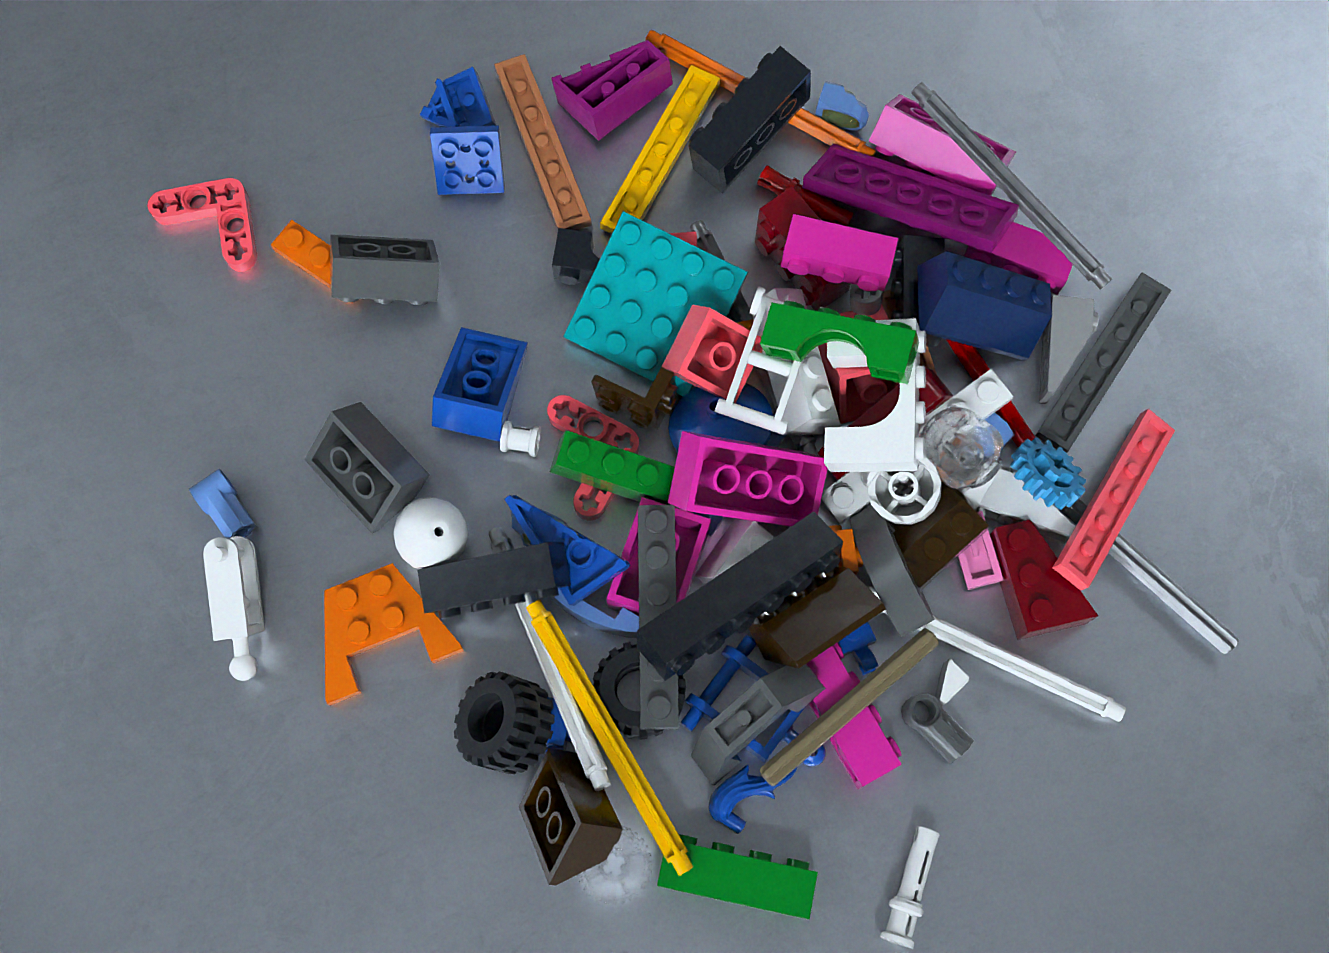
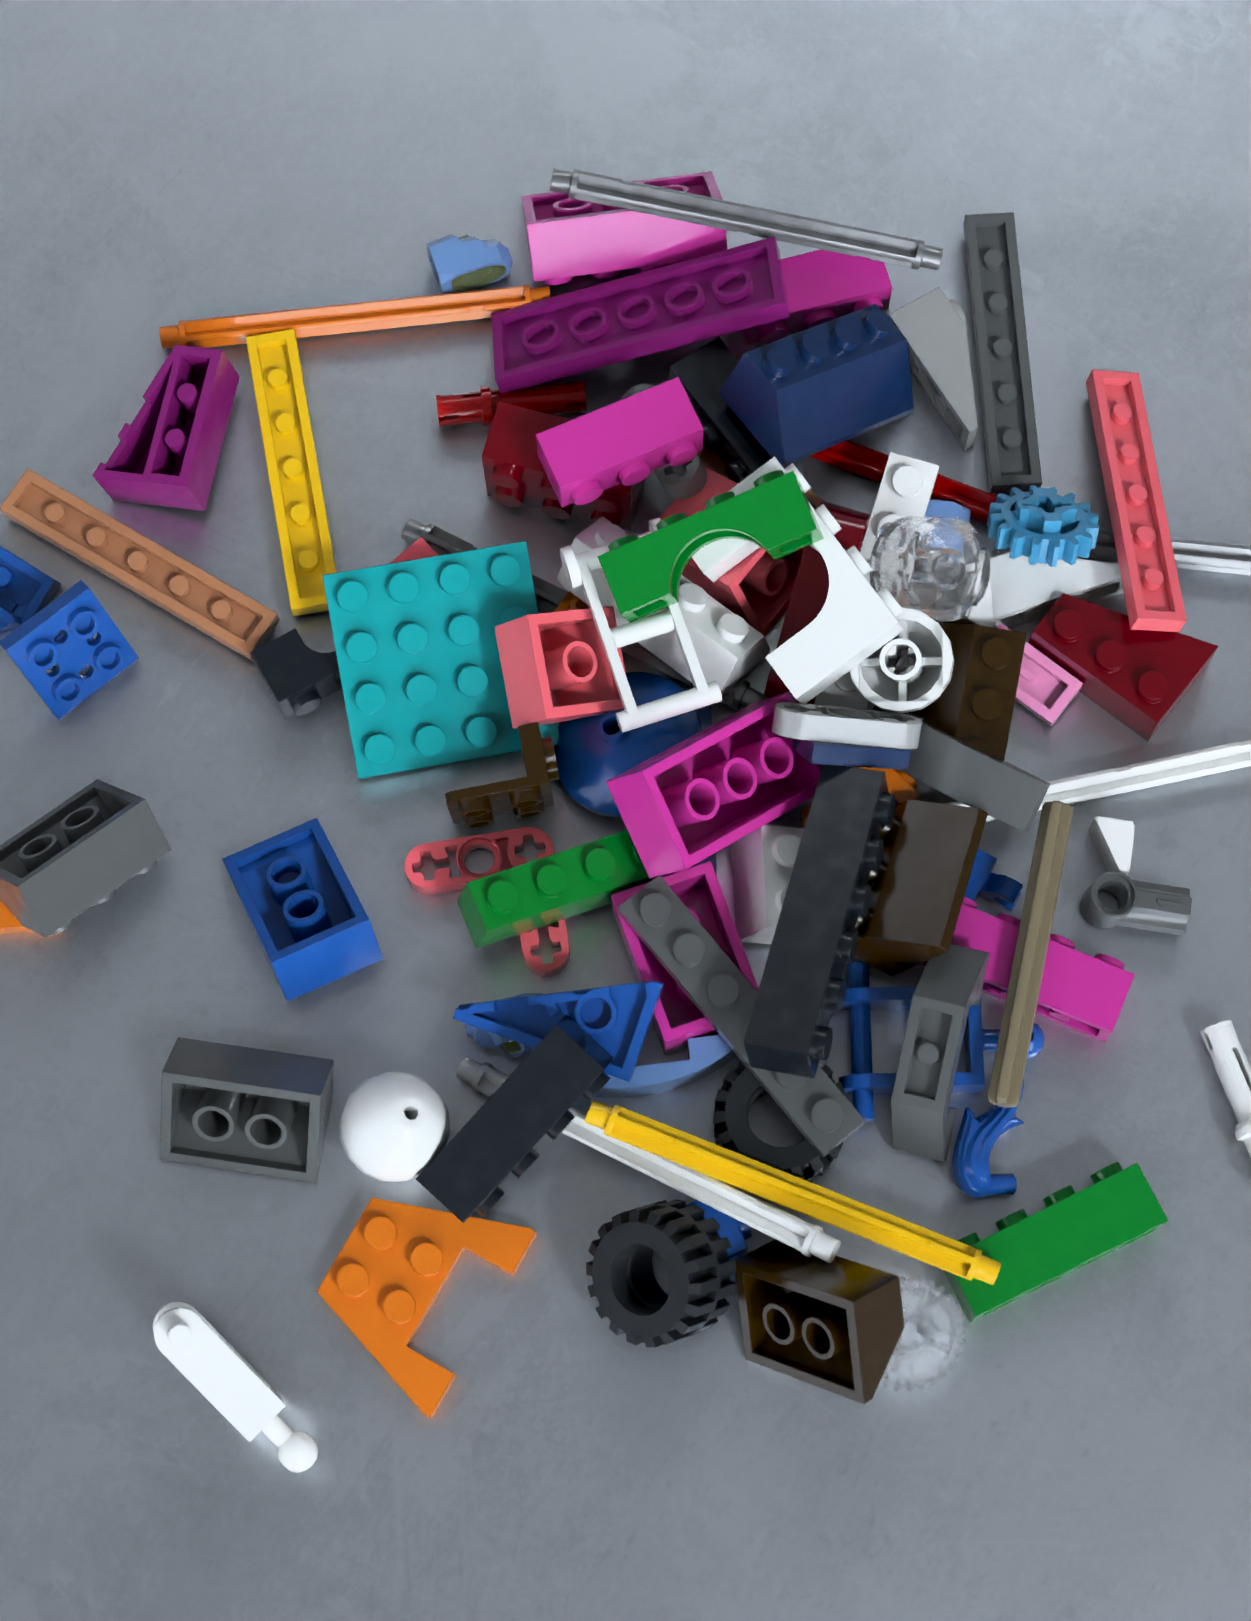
camera: 35 degrees left, 0 degrees up
medium blue piece [189,469,256,538] -> none
white bush [500,421,541,457] -> none
black brick [688,46,811,194] -> none
none -> beam [772,702,922,749]
none -> dark blue tile [792,739,911,770]

